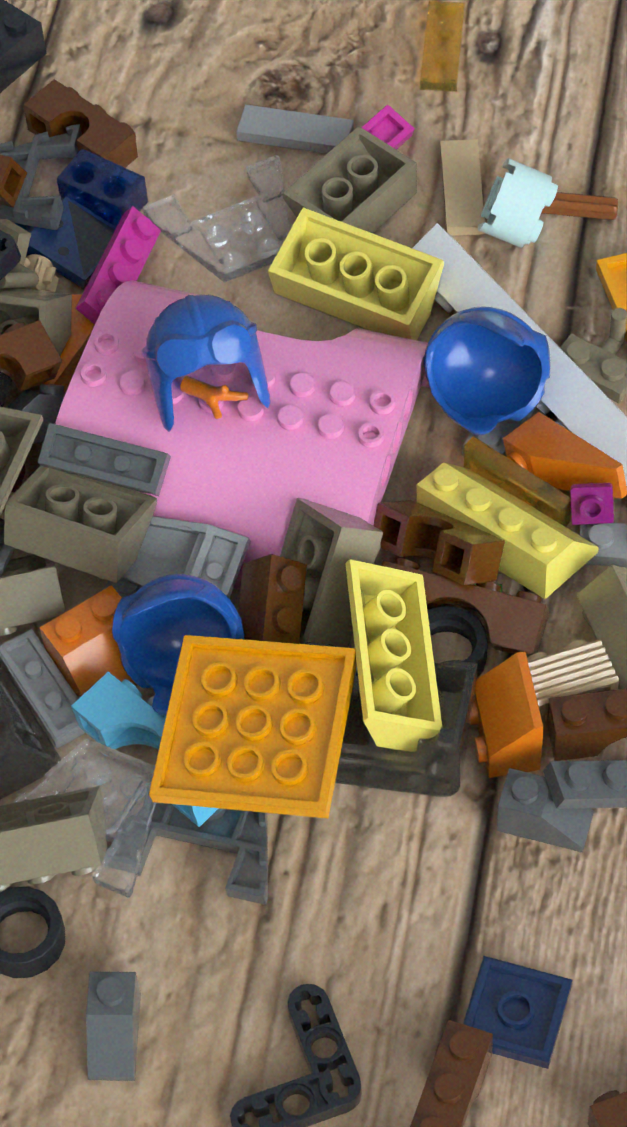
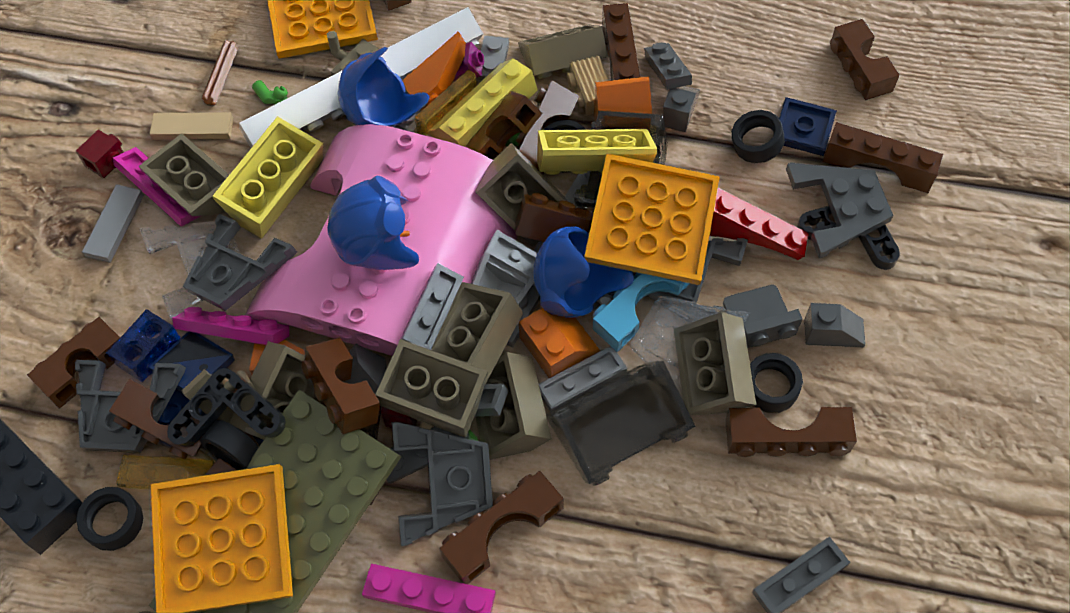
camera: 90 degrees left, 5 degrees up
clear yellow tile [420,1,465,92] -> none
light aqua brick [478,158,558,248] -> none
none -> dark red brick [76,129,124,178]
none -> dark grey wing [183,214,297,311]
none -> bright green arm [252,80,288,104]
none -> red arch [709,188,808,260]
none -> dark grey bracket [723,285,803,348]
none -> black tyre [731,110,785,163]
none -> dark grey wing [786,163,893,258]

